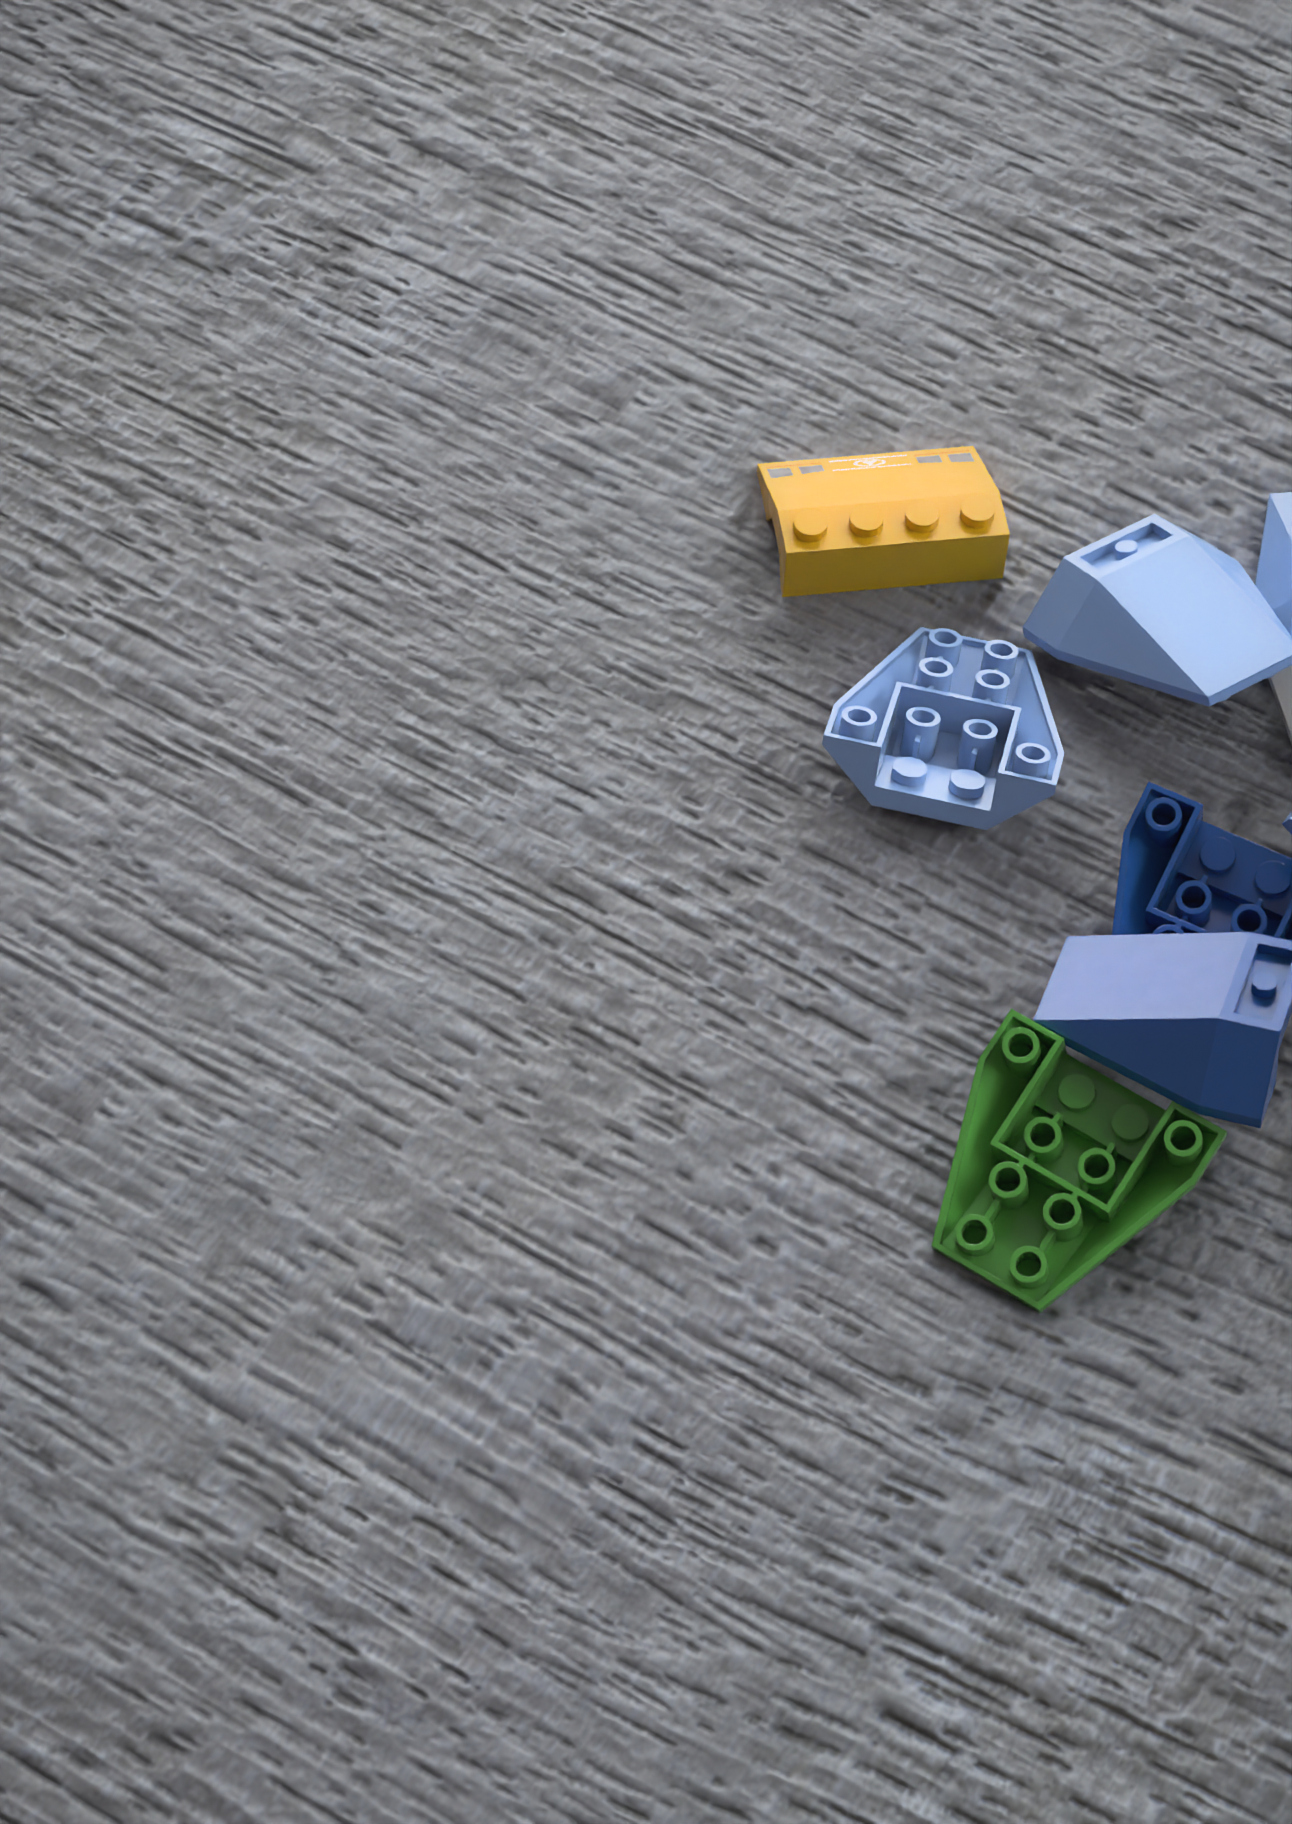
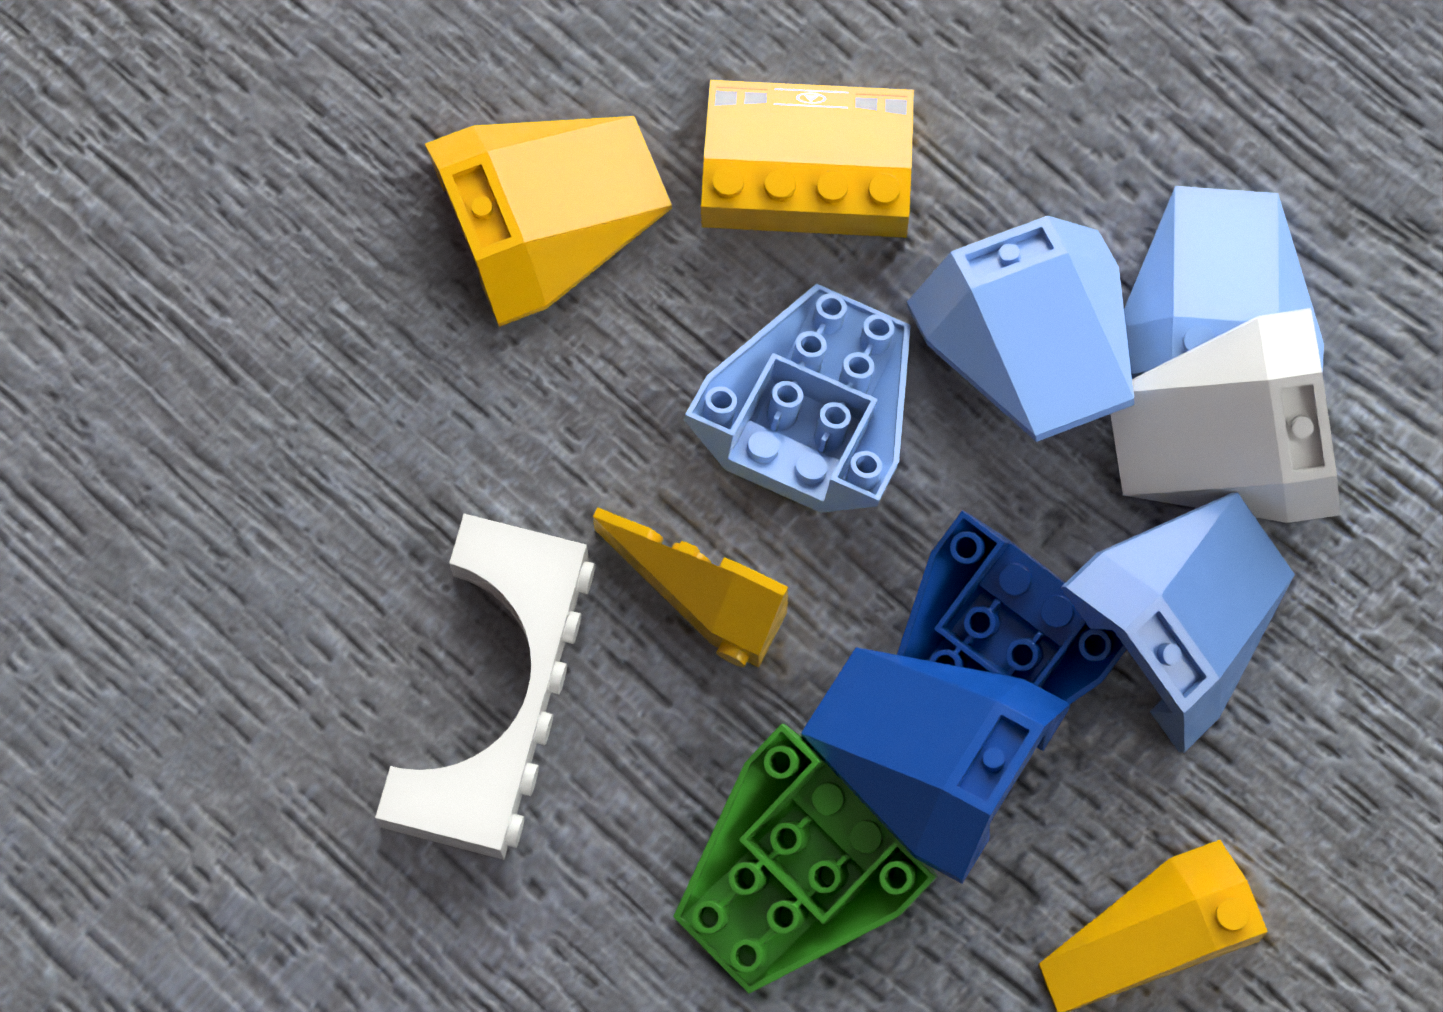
camera: 15 degrees right, 20 degrees up
none -> white arch [375,514,595,860]
none -> yellow wedge [425,116,672,327]
none -> yellow wedge [593,507,788,668]

